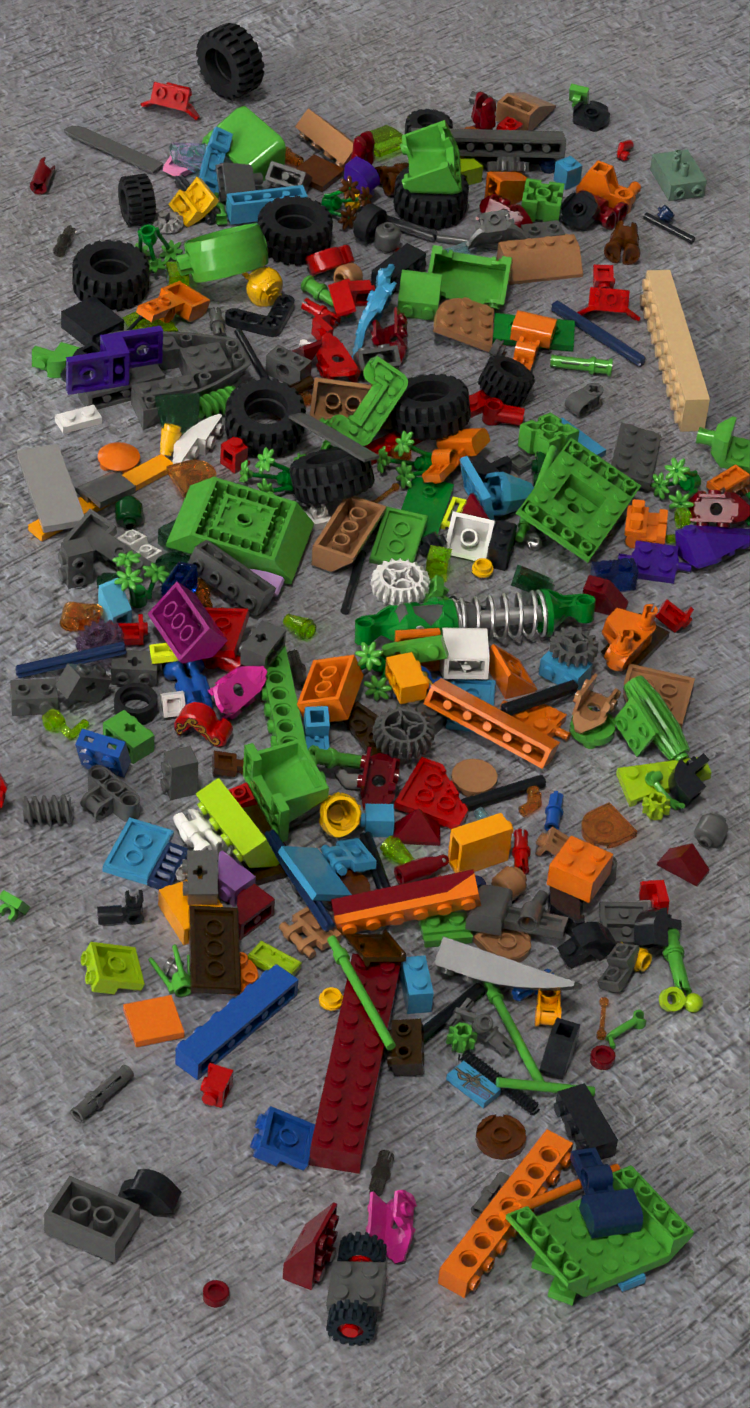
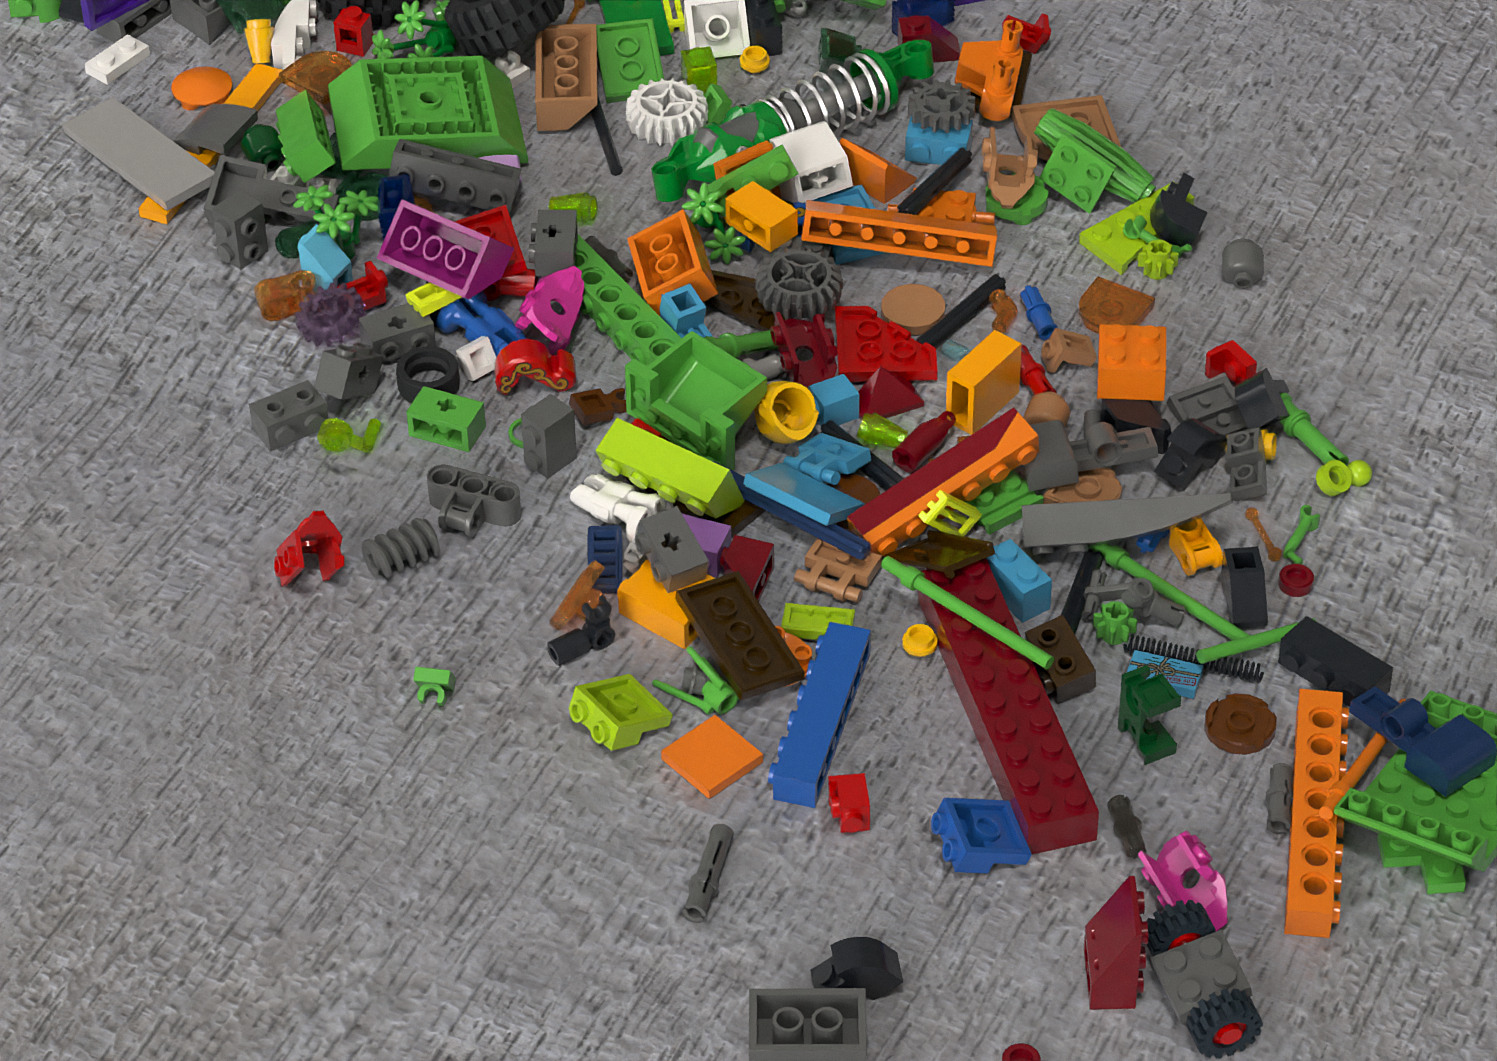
camera: 20 degrees left, 0 degrees up
dark blue axle [15,641,127,678] -> none
blue piece [75,729,131,778] -> none
dark azure tile [103,817,174,885] -> none
black gear [419,531,447,558] -> none
dark red slope [657,843,710,887] -> none
none -> bright green brick [275,89,336,183]
none -> clear orange tile [549,560,607,630]
none -> neon yellow tile [918,490,982,536]
none -> dark green piece [1118,665,1181,765]

